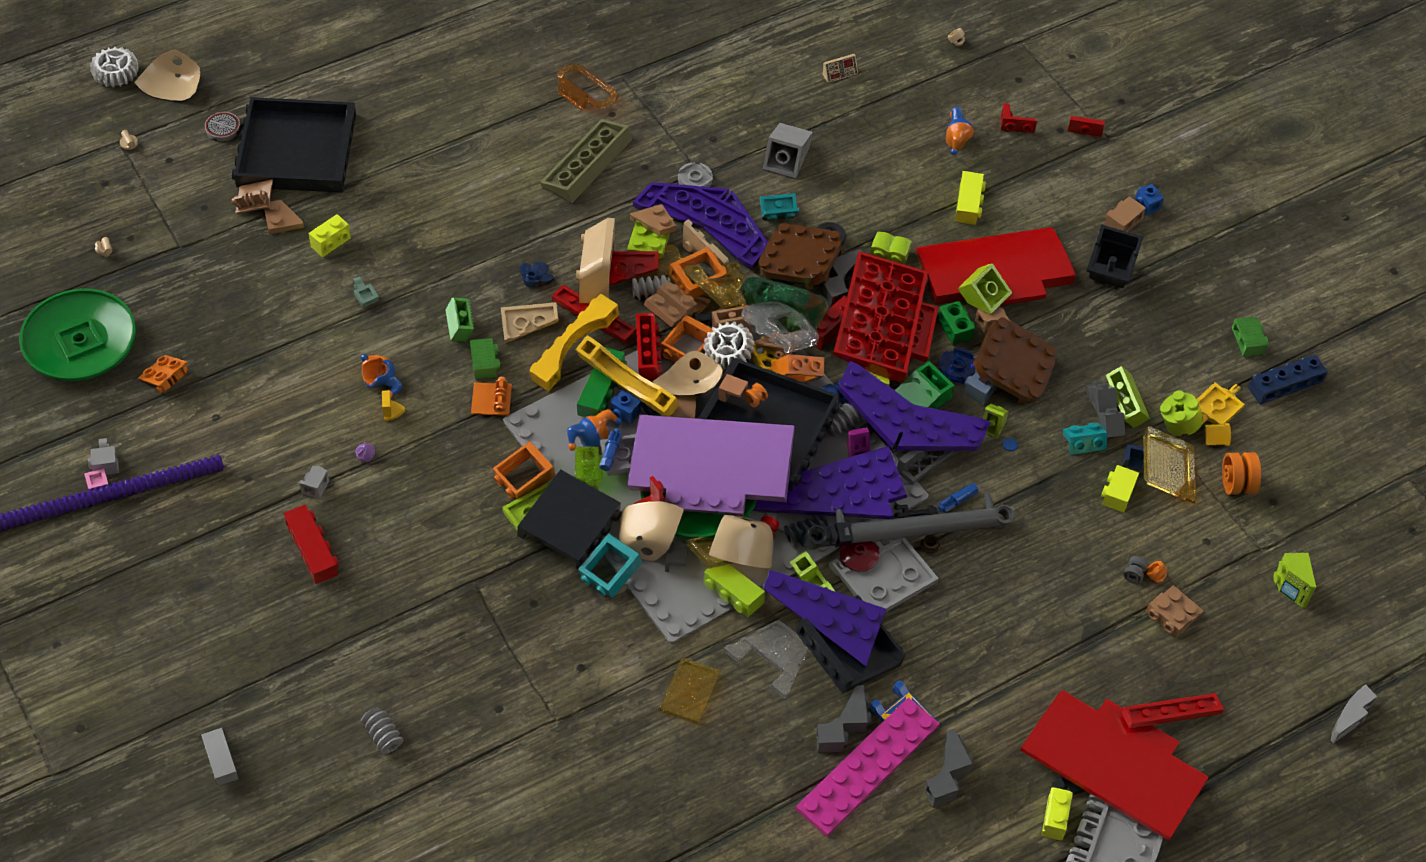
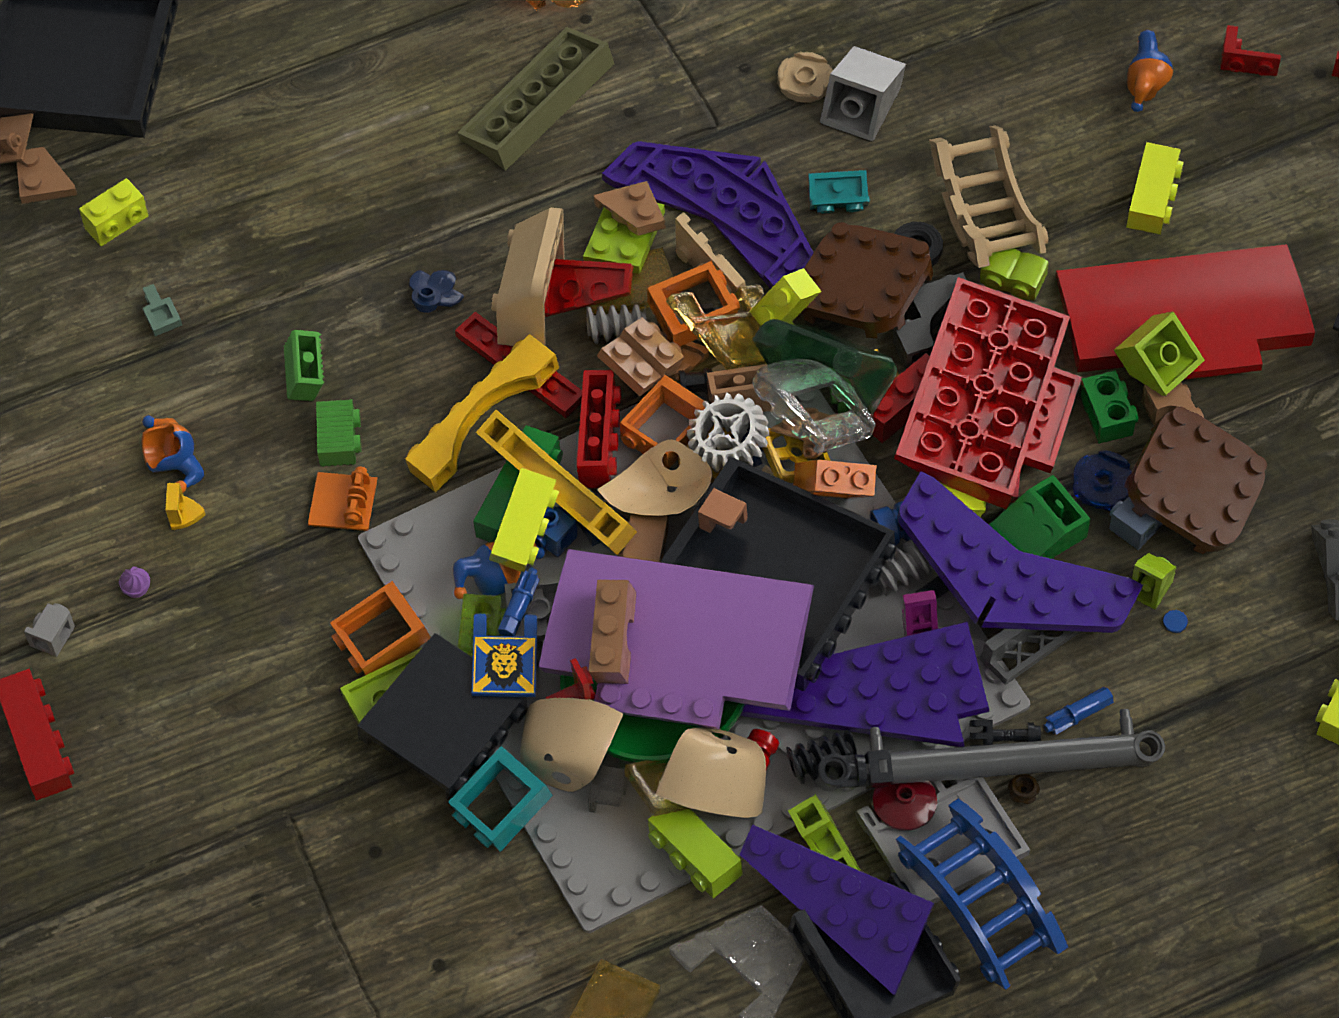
camera: 10 degrees right, 5 degrees up
tan wing [501,302,558,343] -> none
light grey tile [678,162,713,187] -> none
orange wheel [743,383,768,407] -> none
teal bracket [1063,423,1107,455] -> none
none -> flag [471,614,537,697]
none -> neon yellow brick [489,467,559,572]
none -> medium nougat arch [589,580,637,684]
none -> neon yellow brick [750,268,821,334]
none -> tan tile [777,52,833,103]
none -> blue fence [896,798,1068,990]
none -> tan fence [929,125,1048,268]

